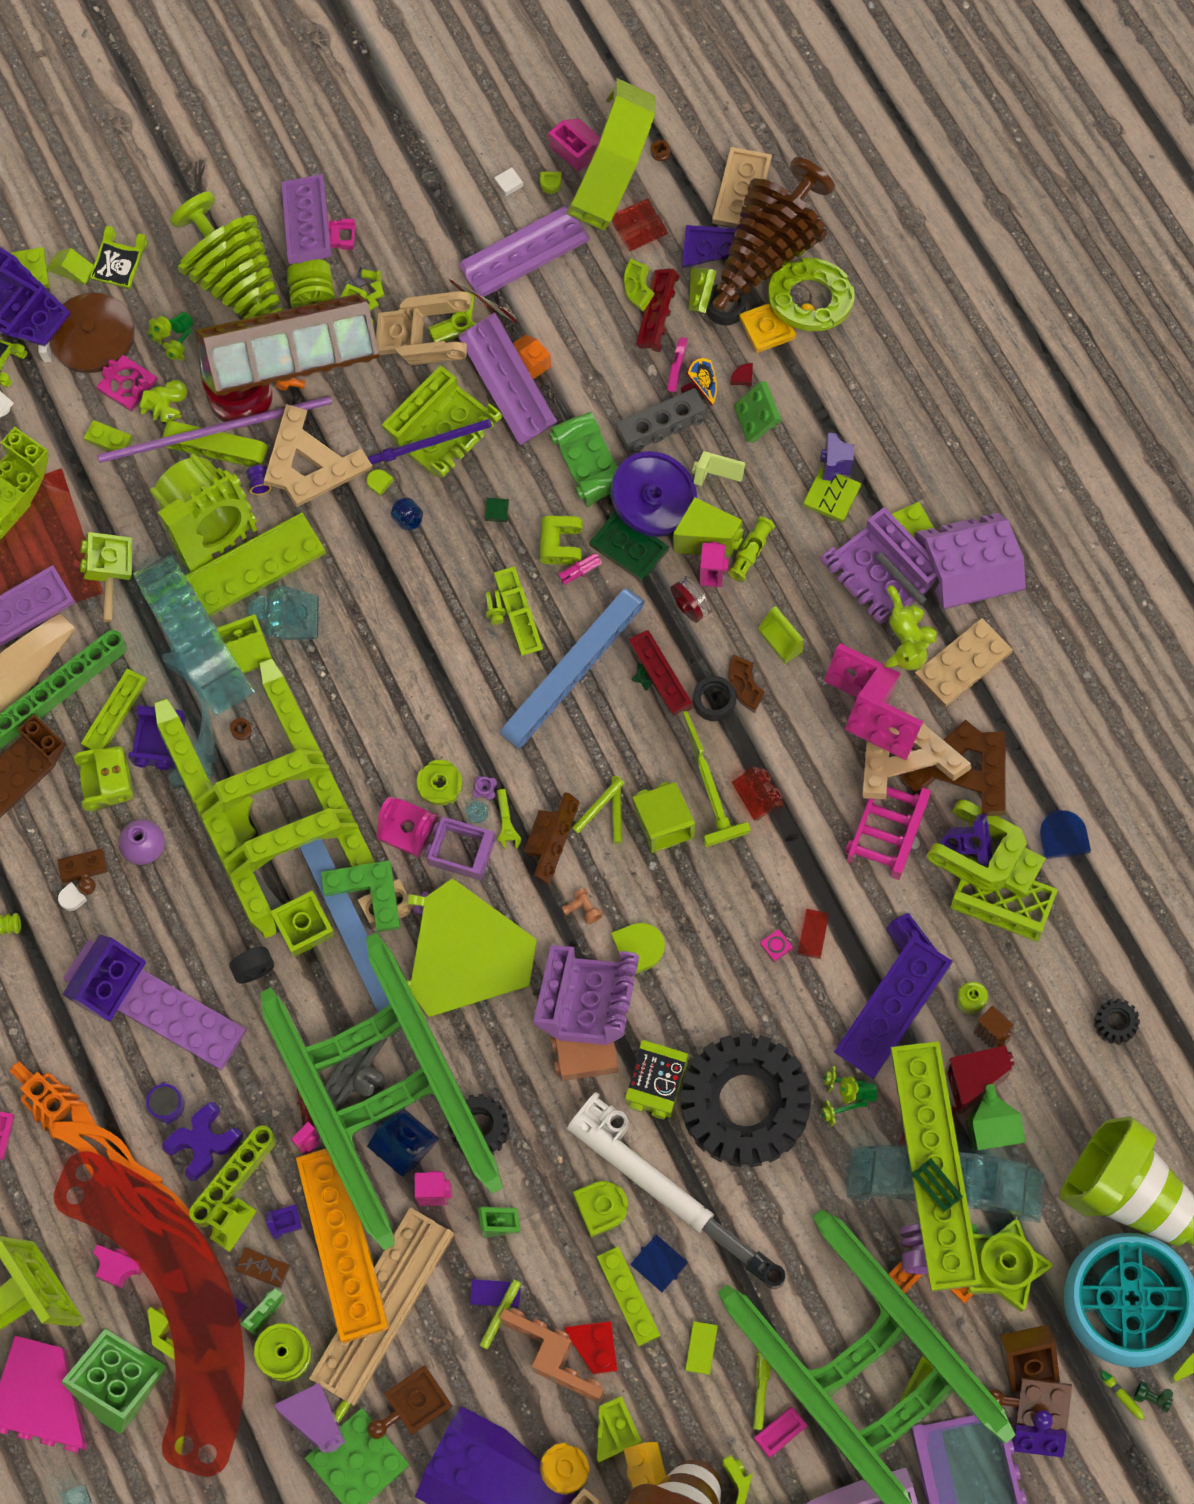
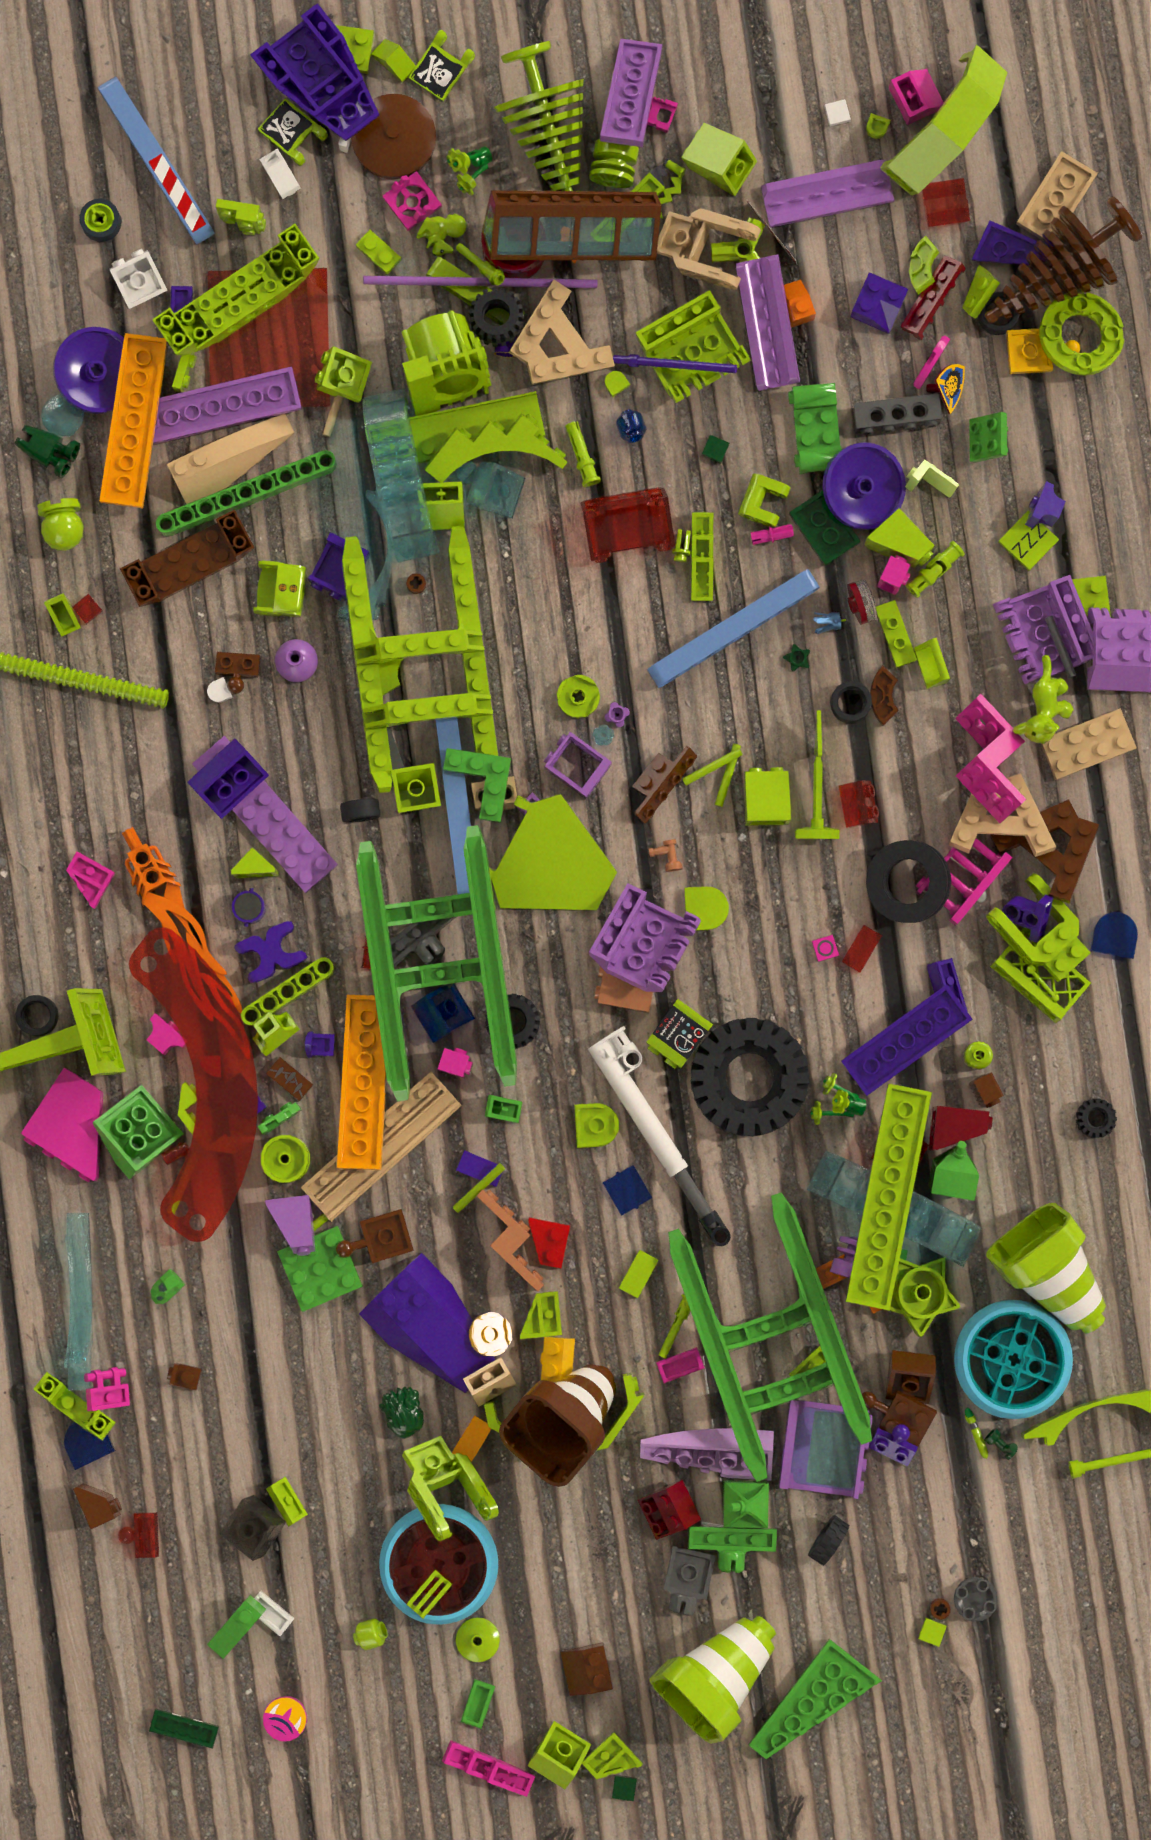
camera: 15 degrees right, 15 degrees up
lime plate [81,668,148,750] -> none
dark pink plate [291,1122,320,1155] -> none
dark pink hose [377,797,438,858] -> none
lime piece [497,789,521,850] -> none
lime plate [597,1246,661,1347] -> none
dark red hinge [629,630,692,716] -> none
reddish brown bush [651,140,670,161] -> none
dark red tile [730,363,753,386] -> none
dark green tile [911,1158,963,1213] -> none
none -> clear red pin [161,1142,191,1165]
none -> lime slope [231,848,279,878]
none -> lime arch [424,413,568,483]
none -> lime pin [456,243,505,286]
none -> black tyre [469,287,524,347]
none -> lime pin [565,421,601,487]
none -> clear red windscreen [580,487,676,563]
none -> lime slope [681,123,757,196]
none -> flat silver piece [813,612,846,634]
none -> dark purple slope [850,272,908,334]
none -> black tyre [866,840,951,923]
none -> lime plate [874,600,917,668]
none -> lime hinge [1026,965,1059,1002]

